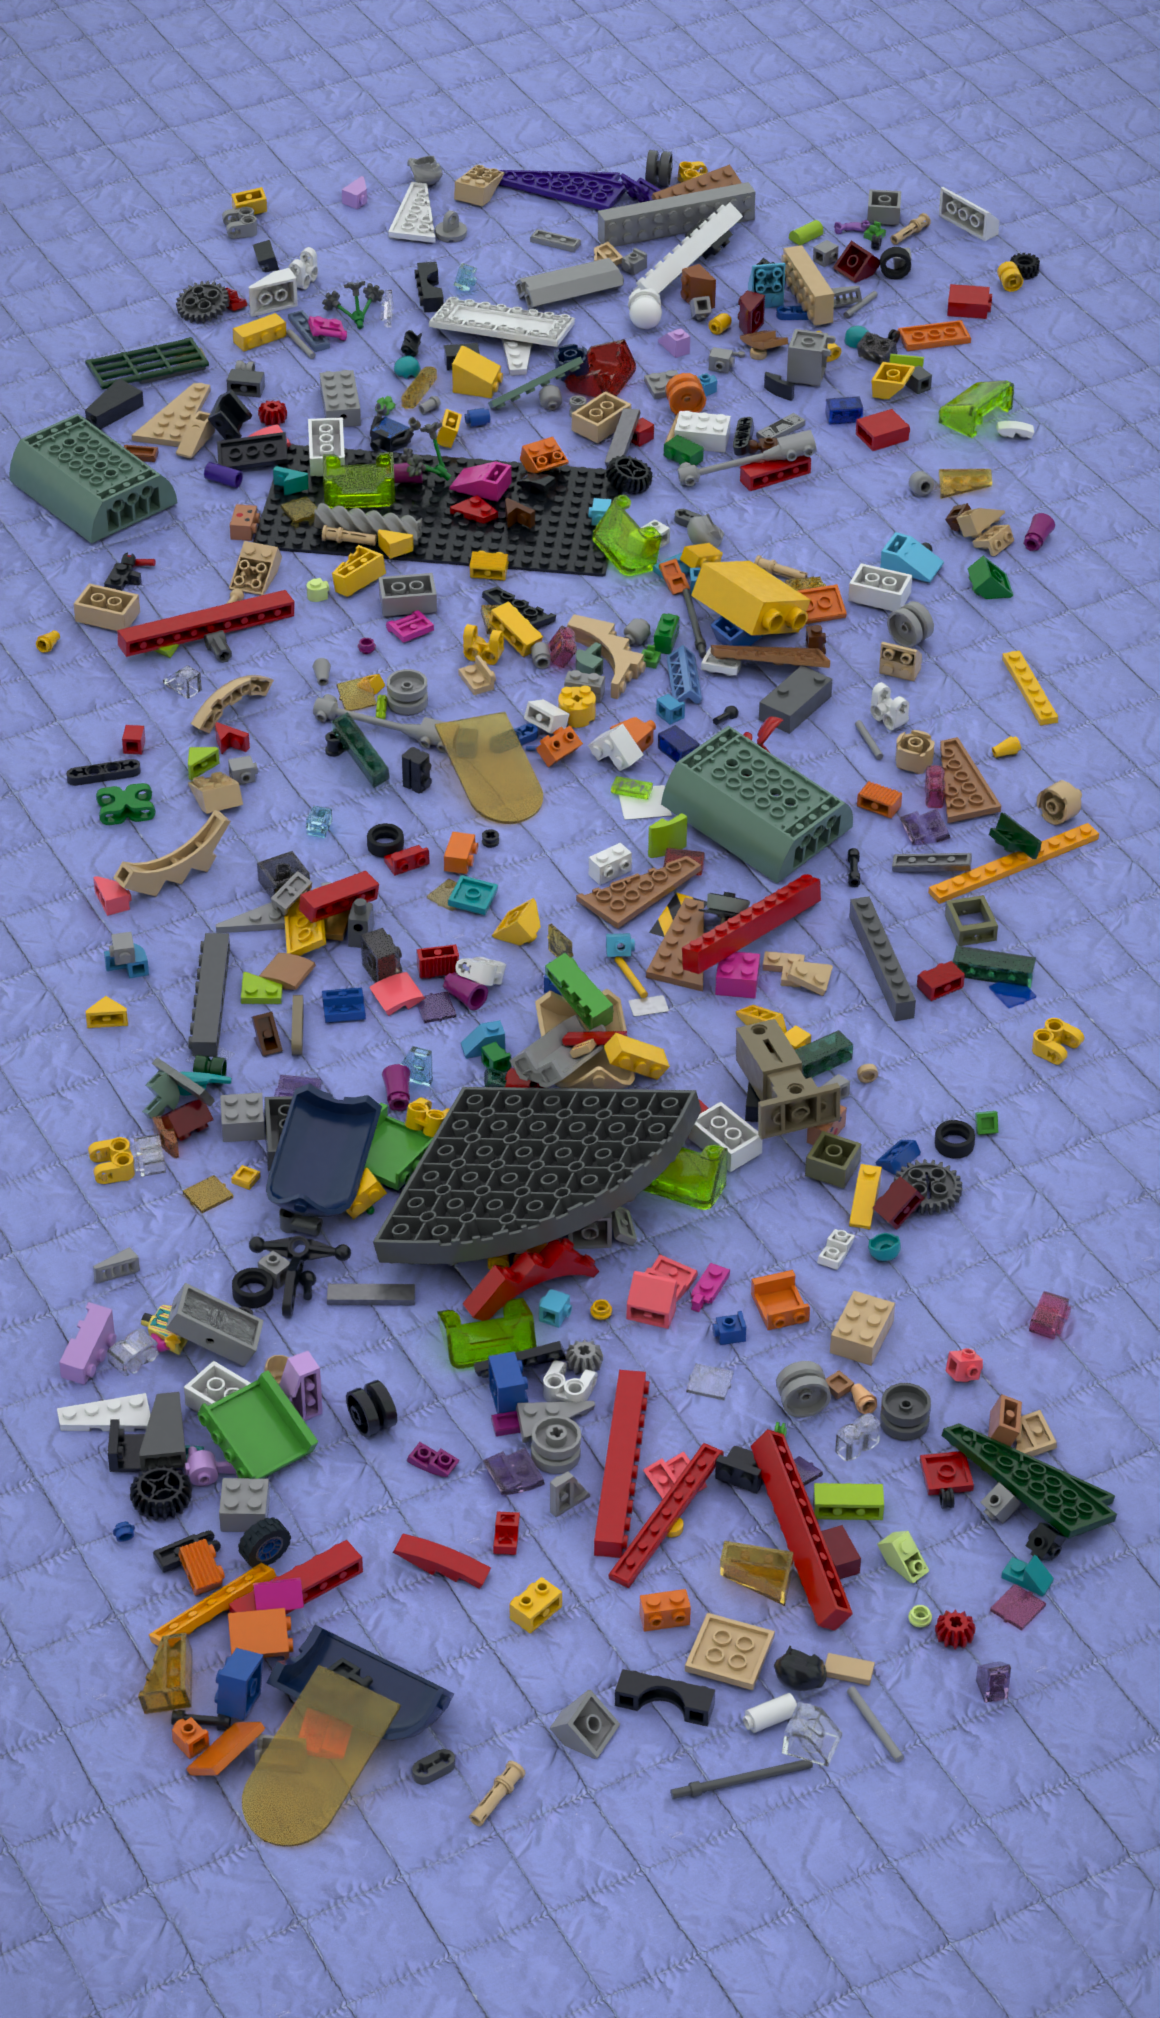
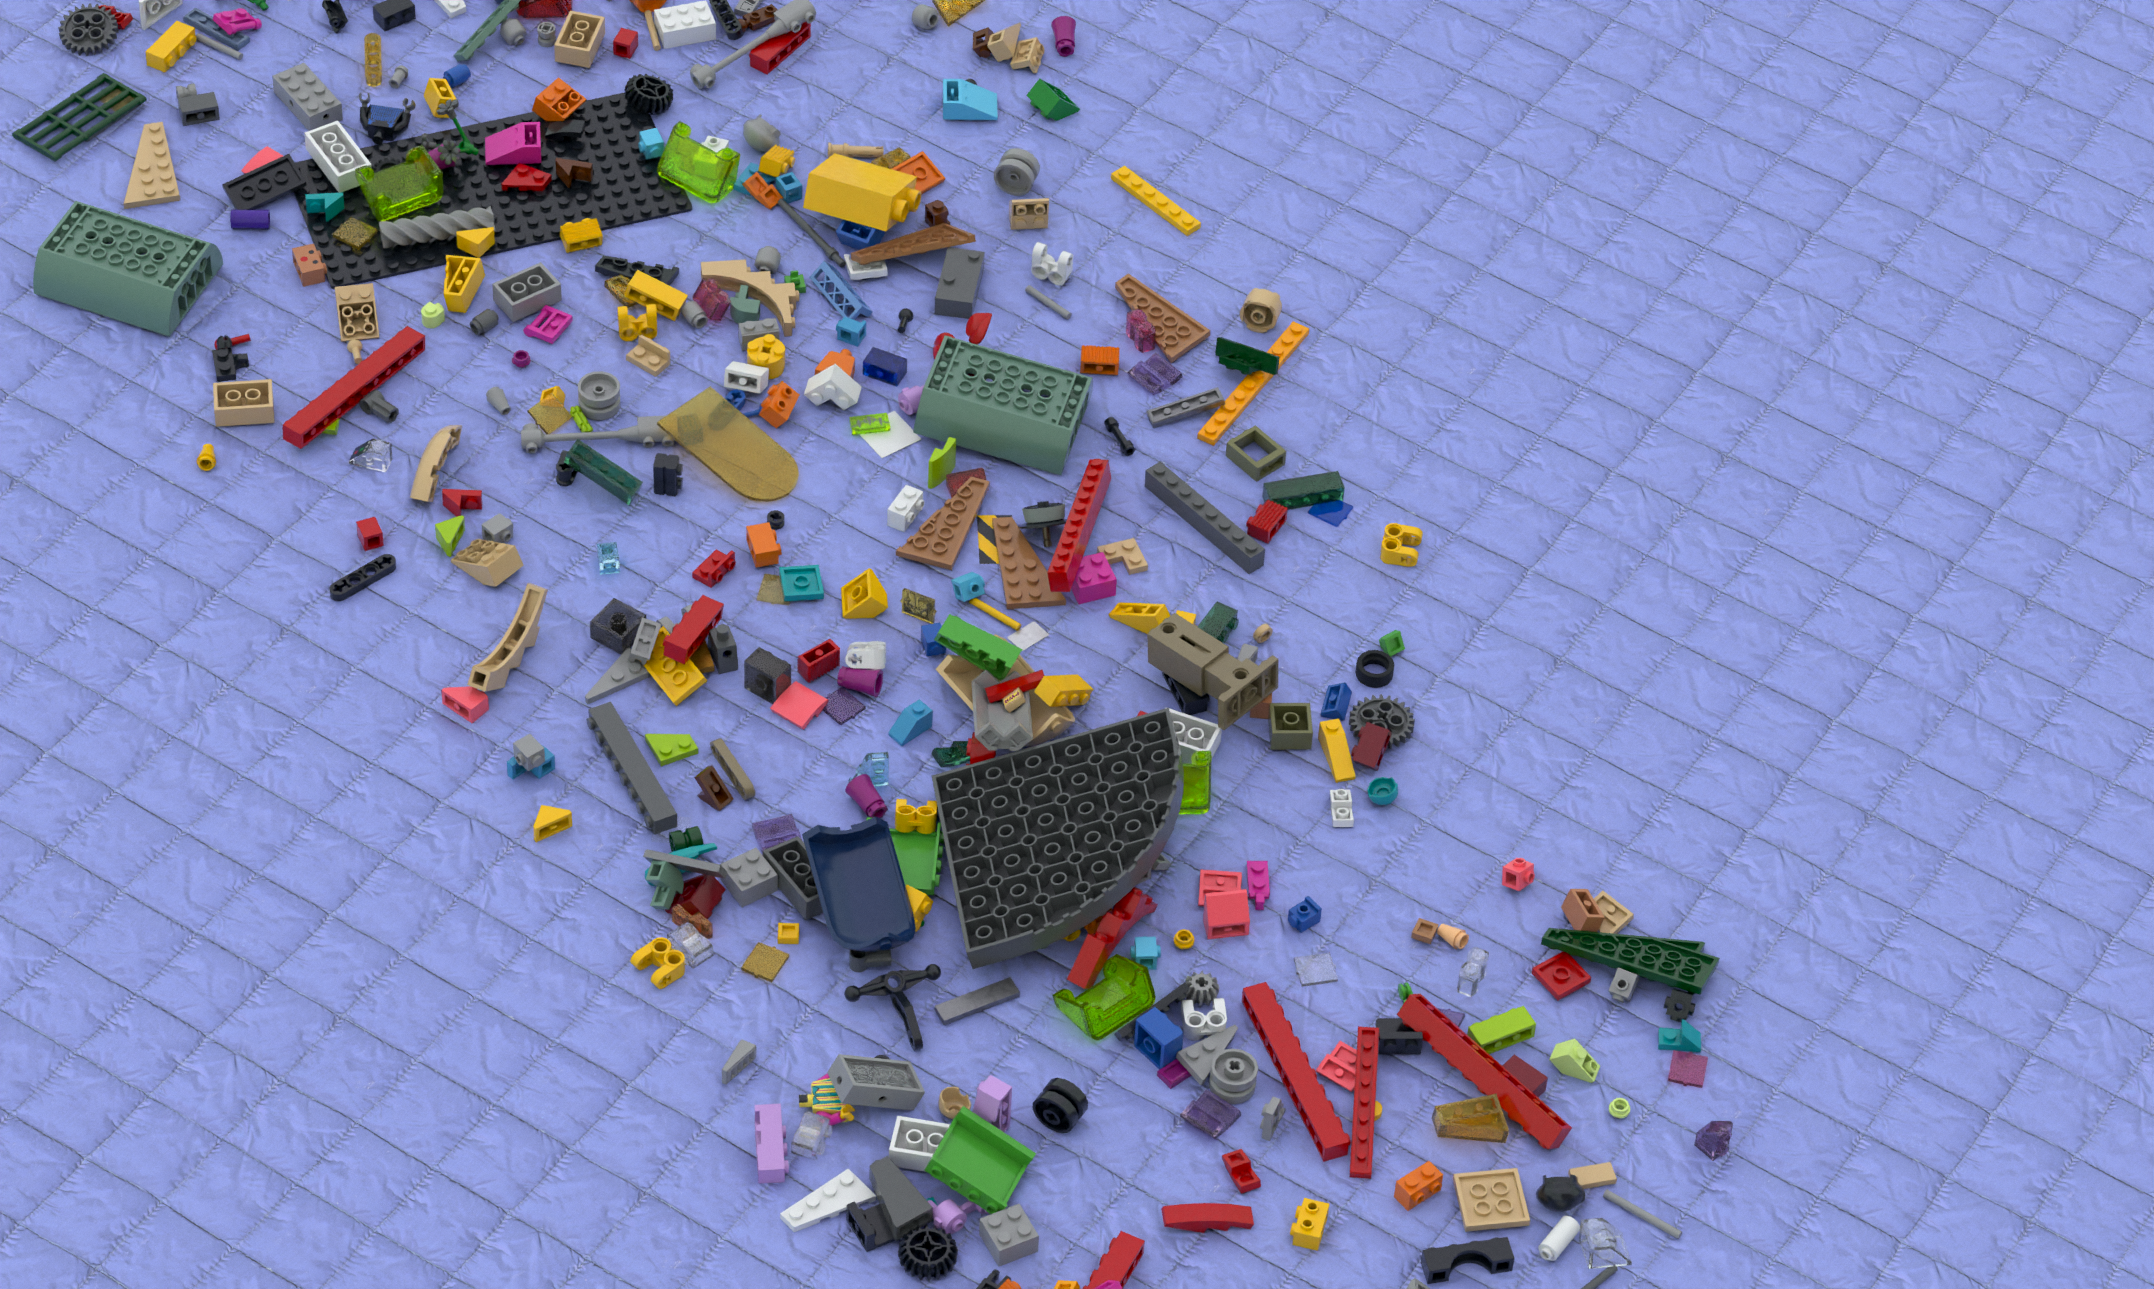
camera: 30 degrees left, 5 degrees up
black slope [85,378,144,430] -> none
green piece [96,783,156,825] -> none
dark orange tile [124,445,159,462] -> none
tan slope [176,411,215,459] -> none
black panel [208,389,252,440] -> none
black tyre [232,1268,274,1309] -> none
black wheel [238,1517,291,1568] -> none
red gear [258,400,288,426] -> none
light grey brick [258,1251,290,1290] -> none
medium nougat slope [259,953,316,990] -> none
black bar [299,1270,316,1300] -> none
tan pin [322,525,377,546] -> none
blue slope [322,987,366,1023] -> none
black tyre [367,823,404,858] -> none
bright green plant [375,396,396,416] -> none
teal hair [394,356,421,379] -> none
magenta slope [407,1442,459,1477] -> none
yellow slope [452,346,503,398] -> none
green brick [481,1042,511,1077] -> none
flat silver tile [605,408,641,466] -> none
green brick [653,613,680,655] -> none
green brick [663,435,704,466] -> none
dark grey beam [674,509,702,528] -> none
orange panel [751,1270,810,1330] -> none
light grey wheel [776,1361,831,1418] -> none
tan wing [787,961,833,996] -> none
tan brick [830,1291,895,1366] -> none
white brick [848,563,912,612] -> none
dark grey wheel [880,1383,931,1440] -> none
tan brick [895,730,935,774] -> none
red gear [935,1609,976,1650] -> none
black bush [939,1487,955,1509] -> none
yellow cone [992,736,1021,758] -> none
clear pink brick [1029,1291,1072,1339] -> none
none -> dark grey brick [470,309,499,335]

